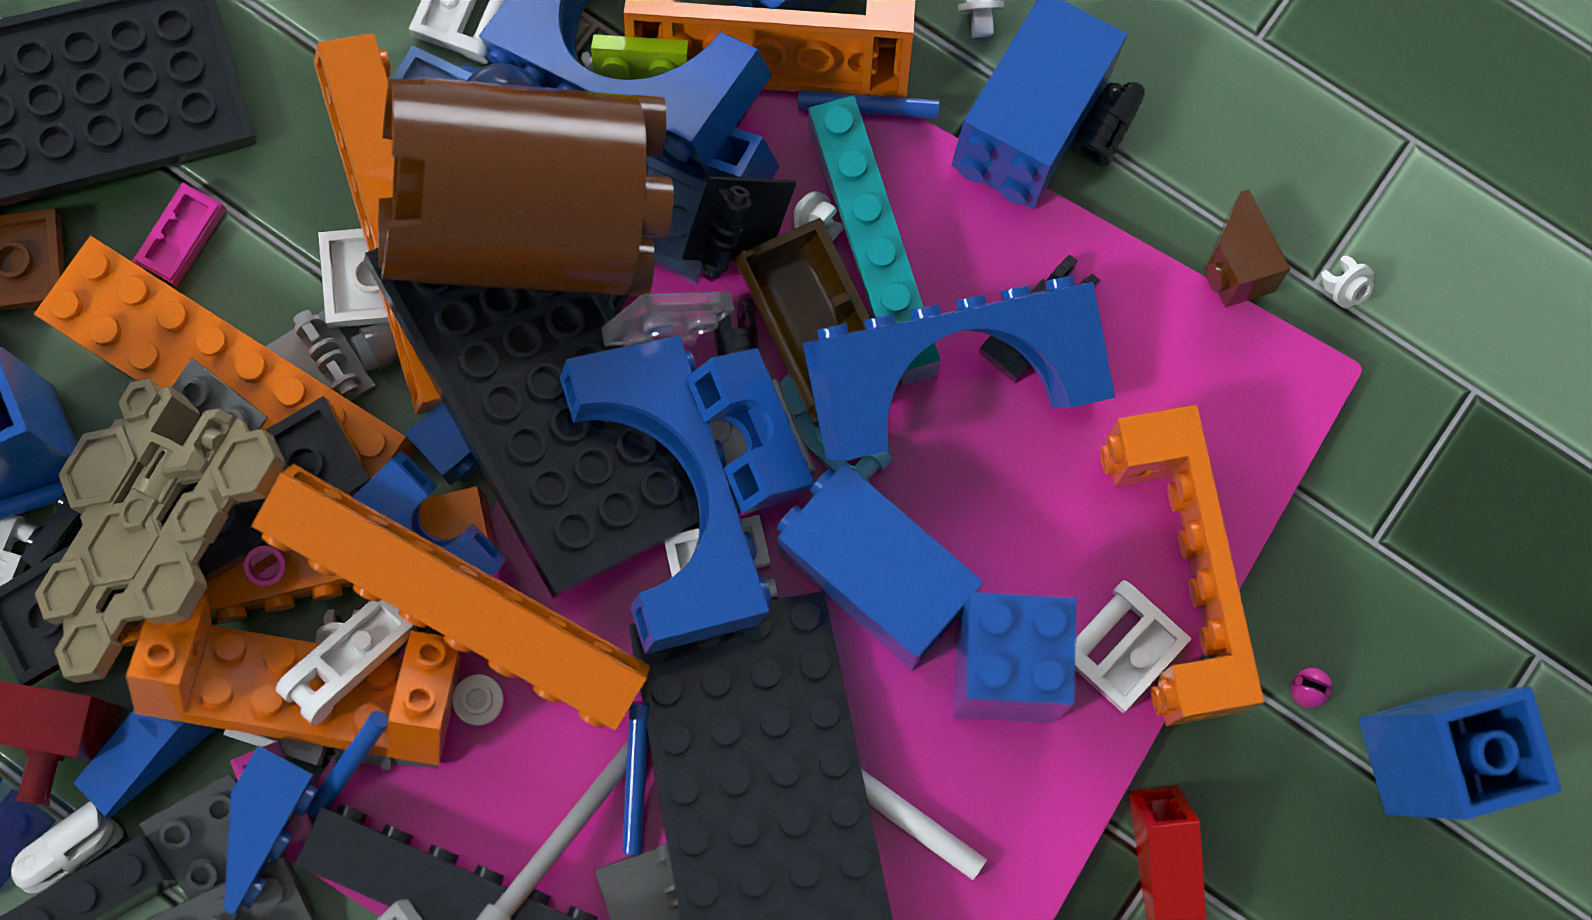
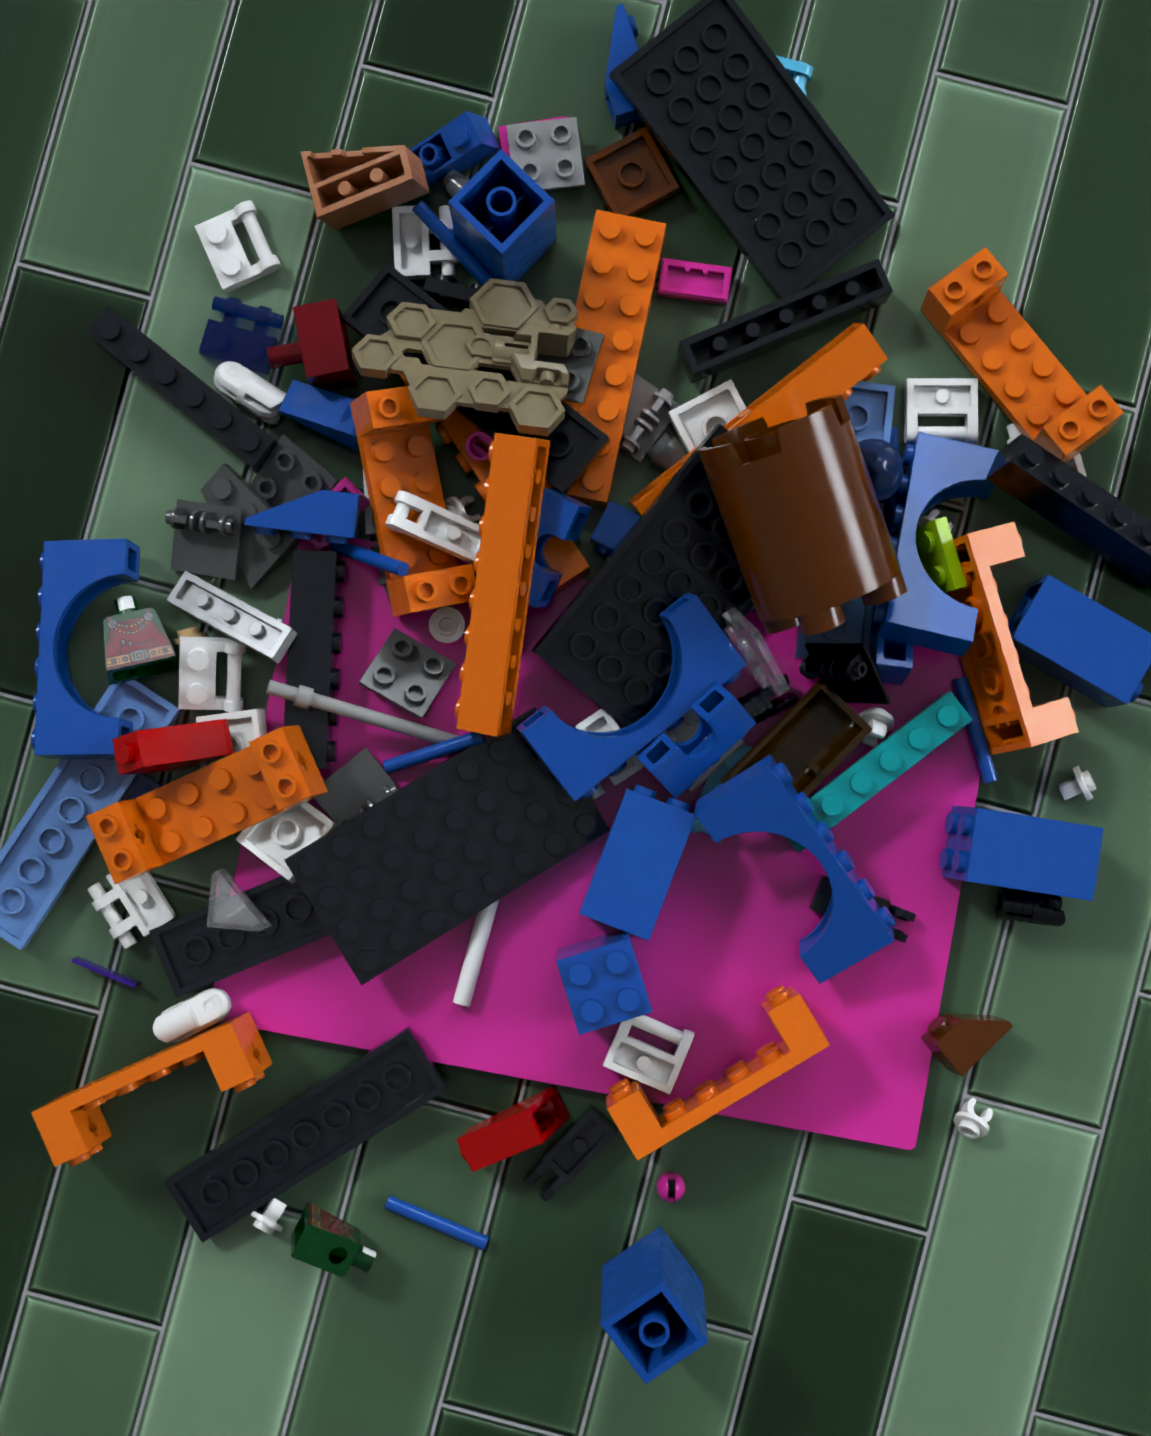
camera: 70 degrees right, 10 degrees up
none -> dark grey hinge [359,628,456,719]
none -> black hinge [523,1105,618,1202]
none -> black brick [677,258,893,384]

